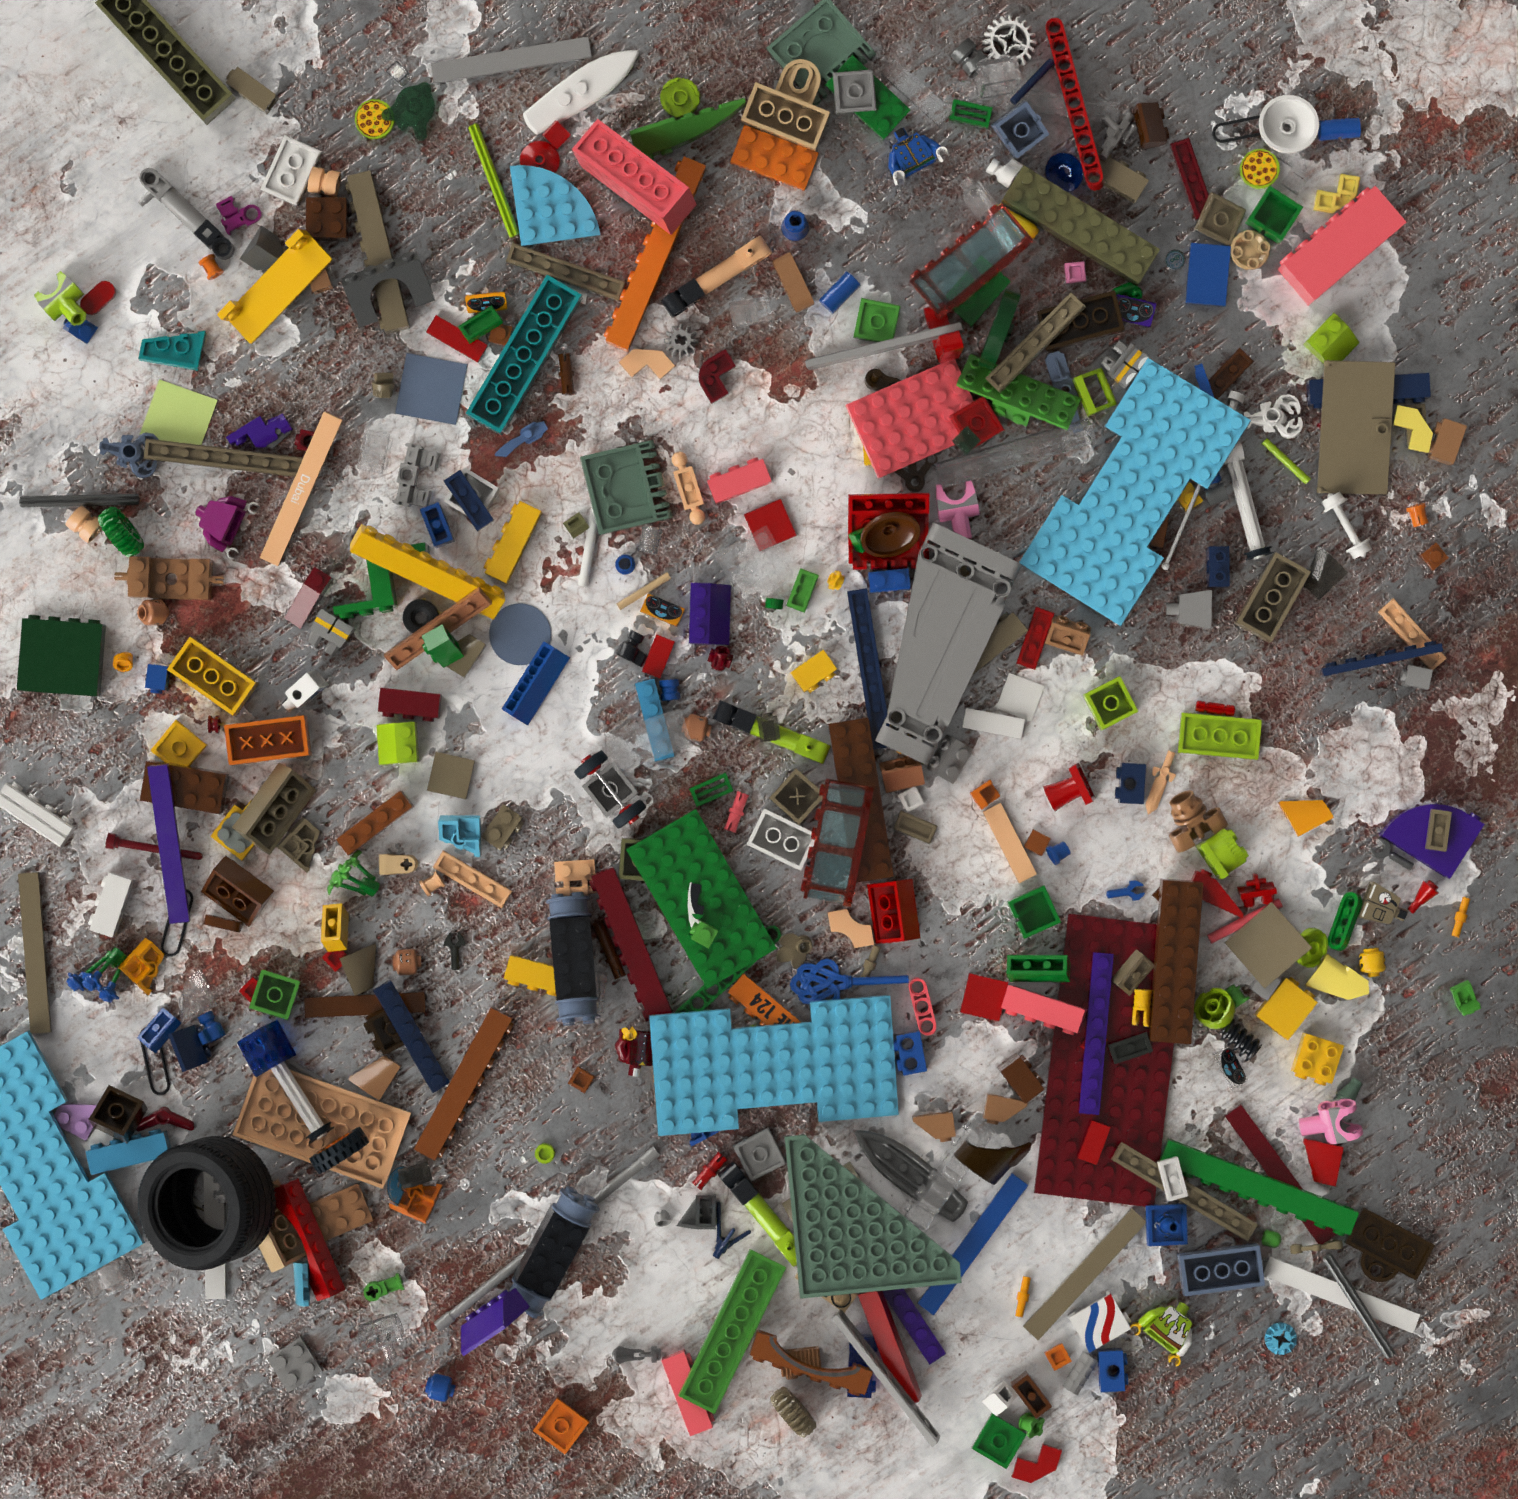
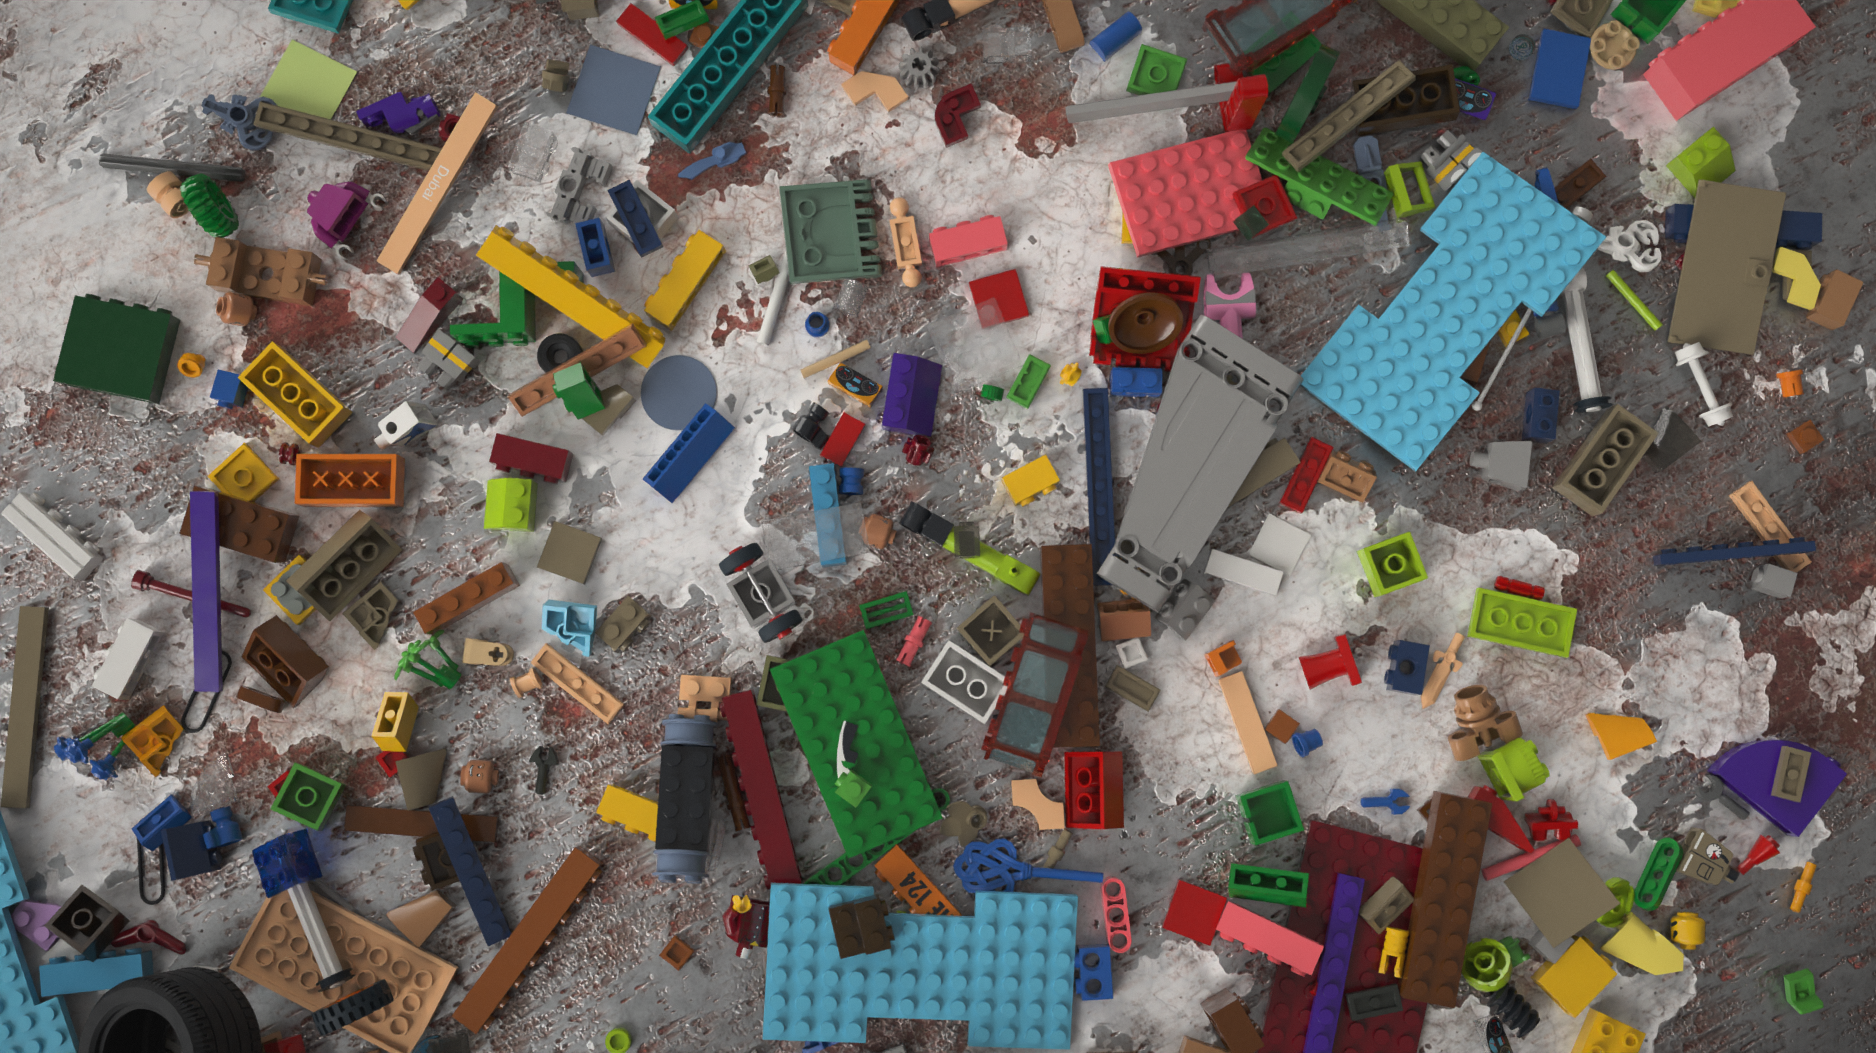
camera: 10 degrees right, 5 degrees down
dark brown piece [864,369,901,391] -> none
bright pink tile [1064,261,1086,284] -> none
none -> dark brown plate [828,894,895,959]

